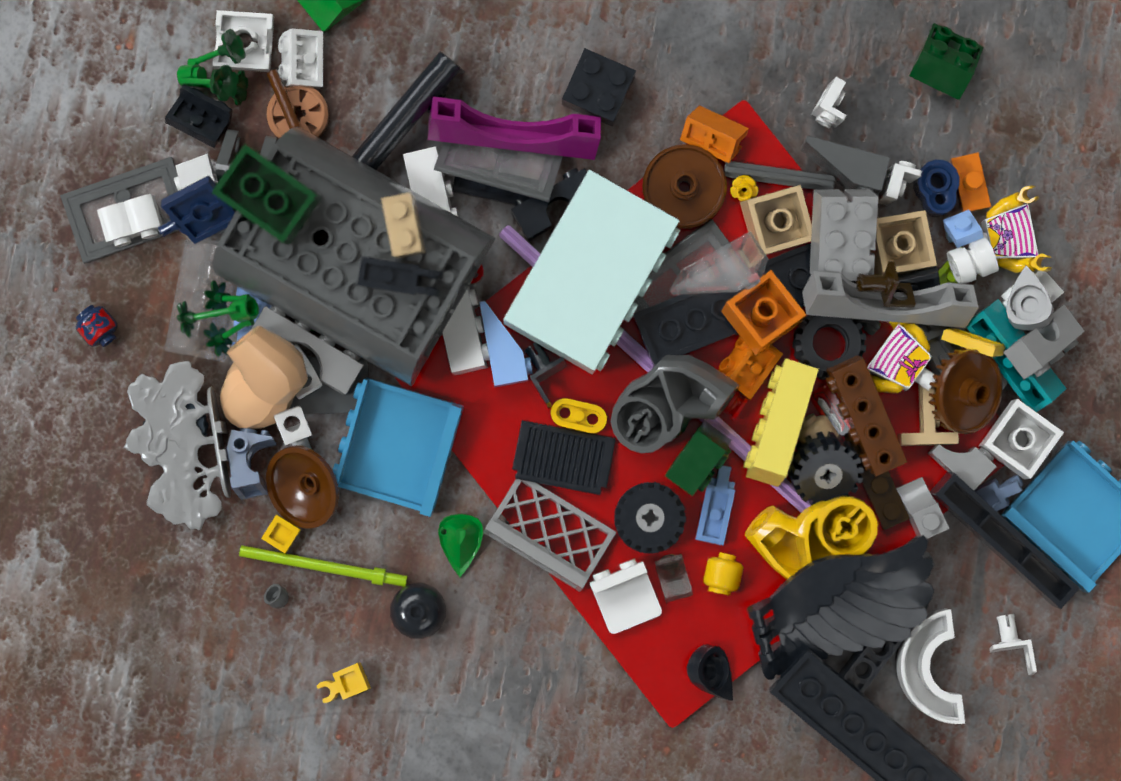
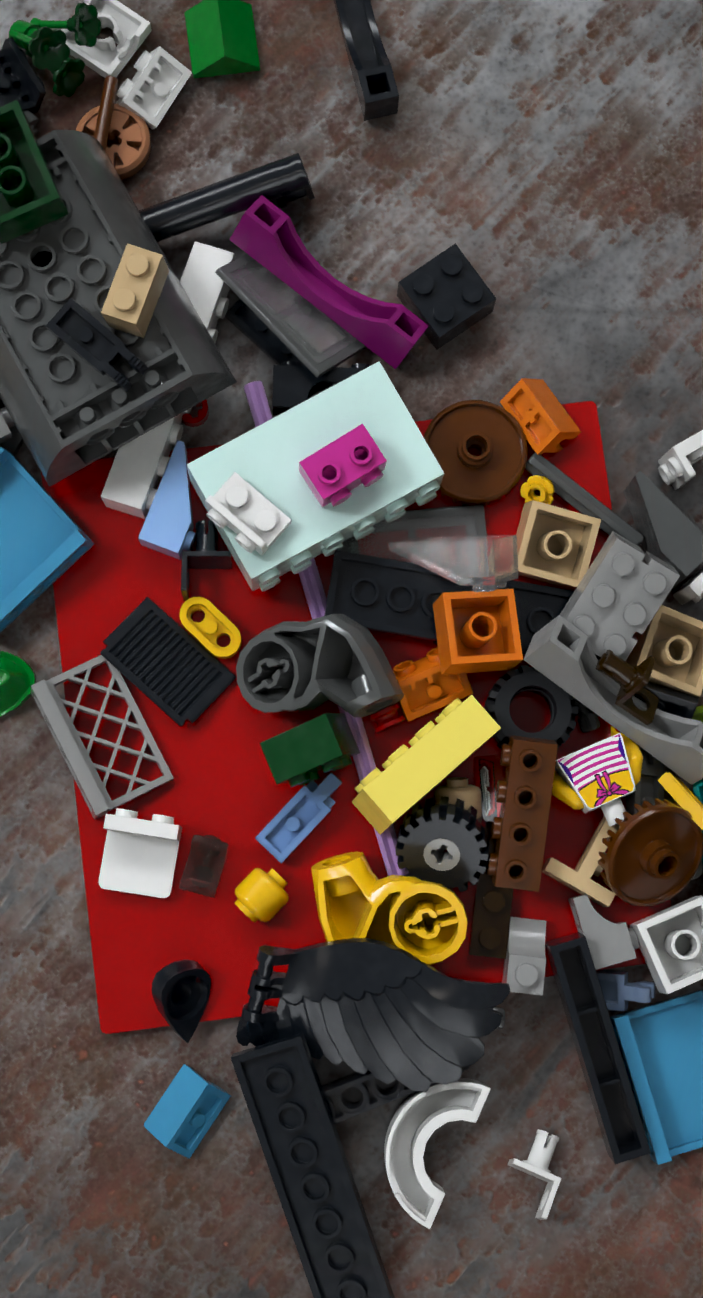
camera: 25 degrees right, 5 degrees down
black wheel [614,482,686,554] -> none
none -> dark azure panel [144,1064,231,1159]
none -> white bracket [205,472,291,555]
none -> dark pink brick [299,424,387,508]

